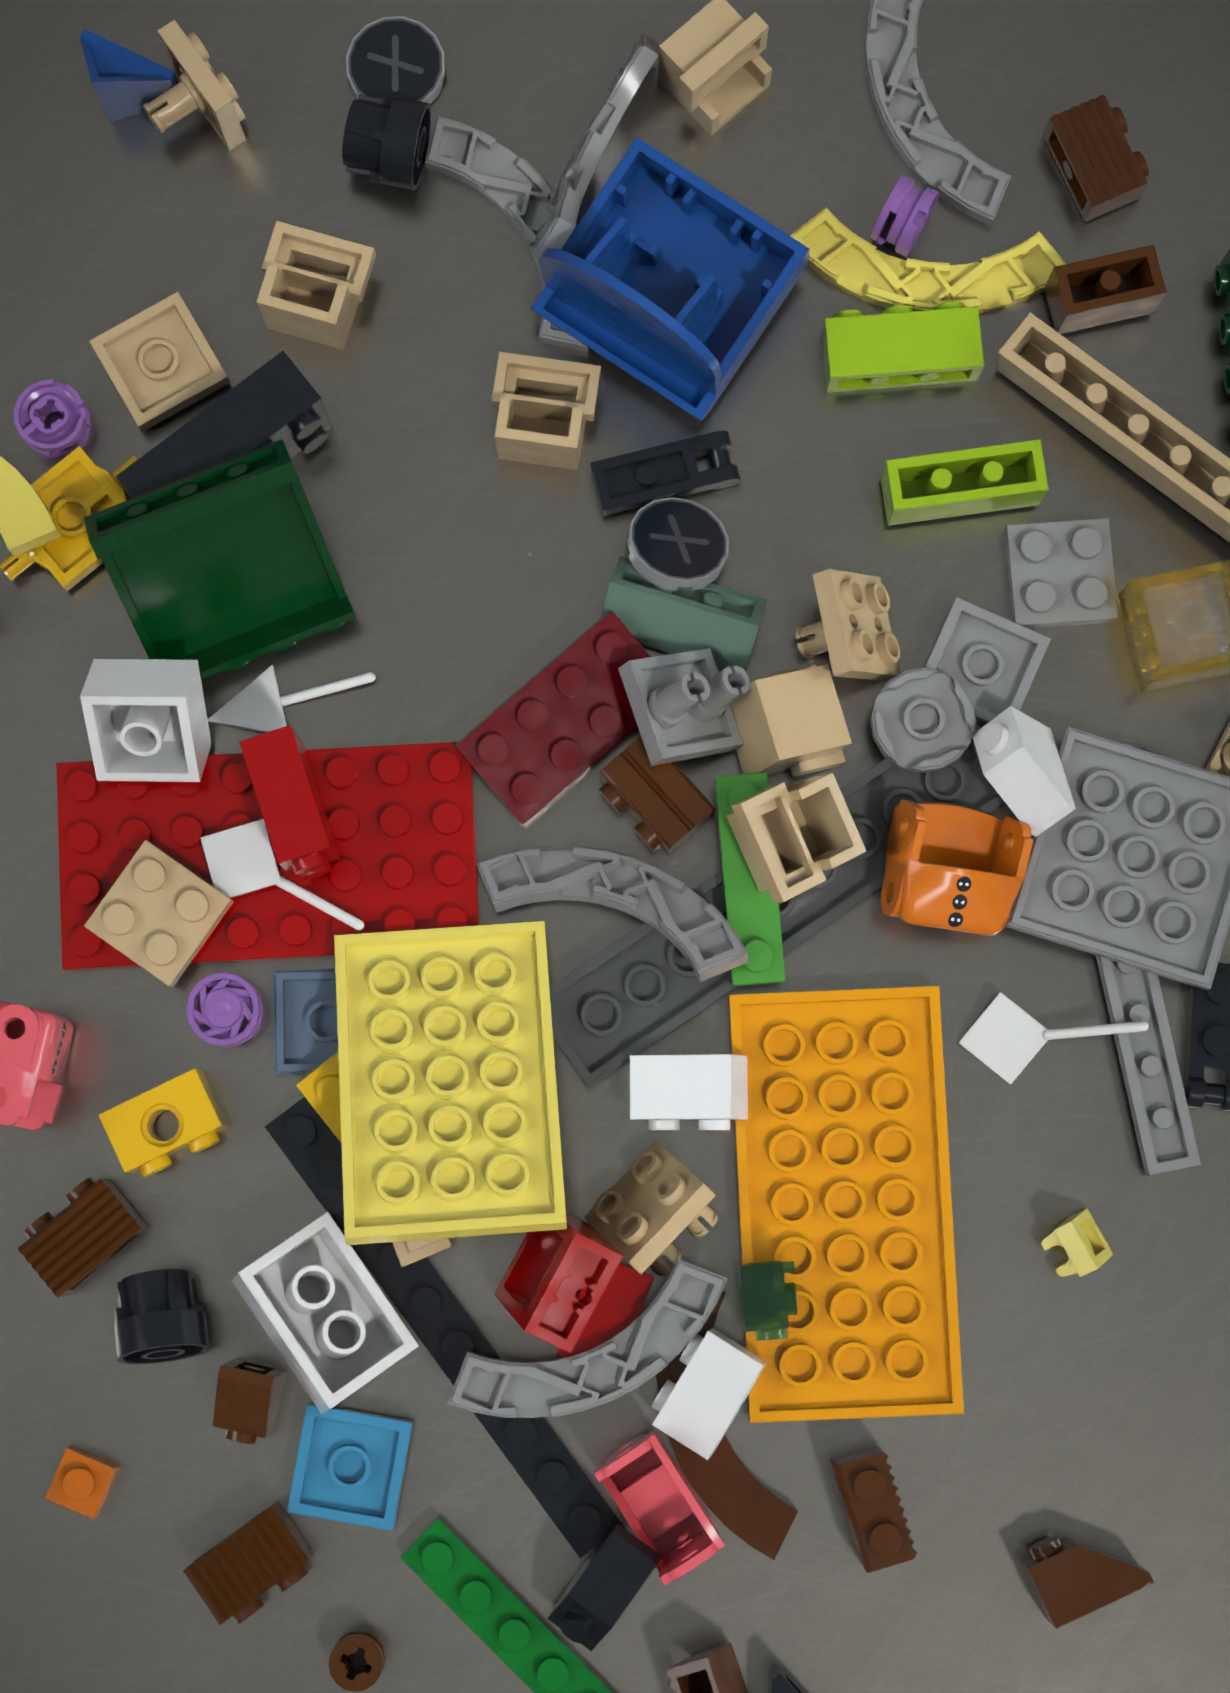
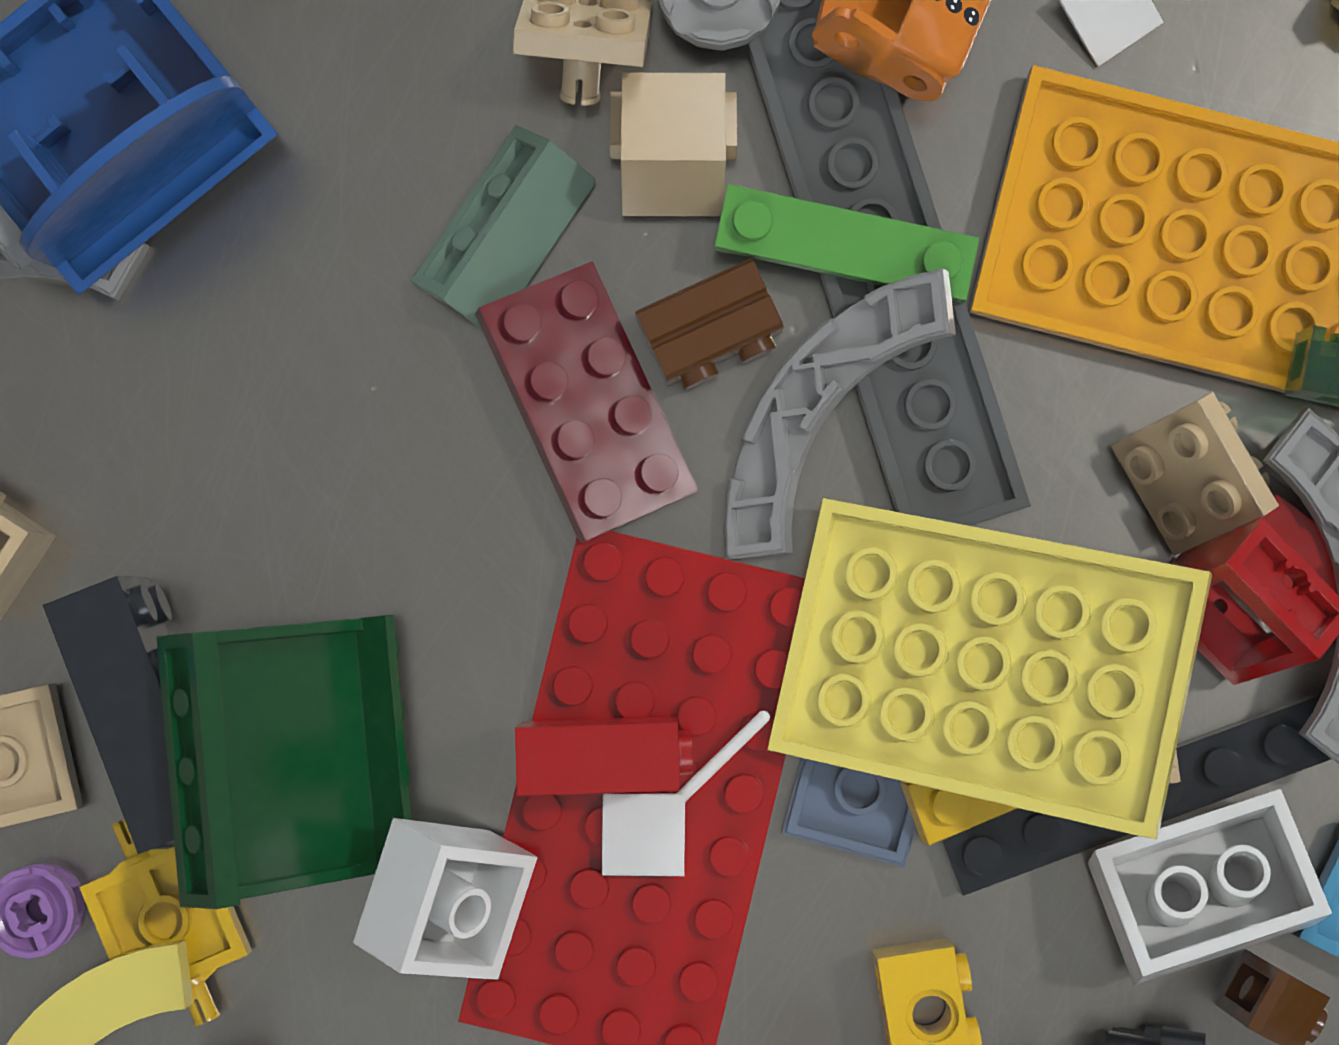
camera: 75 degrees left, 5 degrees up
tan plate [84,840,234,987] -> none
medium lavender wheel [186,972,265,1048] -> none
white piece [208,665,376,733] -> none
tan plate [491,351,601,470] -> none
black plate [590,431,741,516] -> none
light grey plate [618,648,750,766] -> none
black tile [626,497,729,591] -> none
white brick [630,1054,748,1130] -> none
tan plate [726,773,866,904] -> none

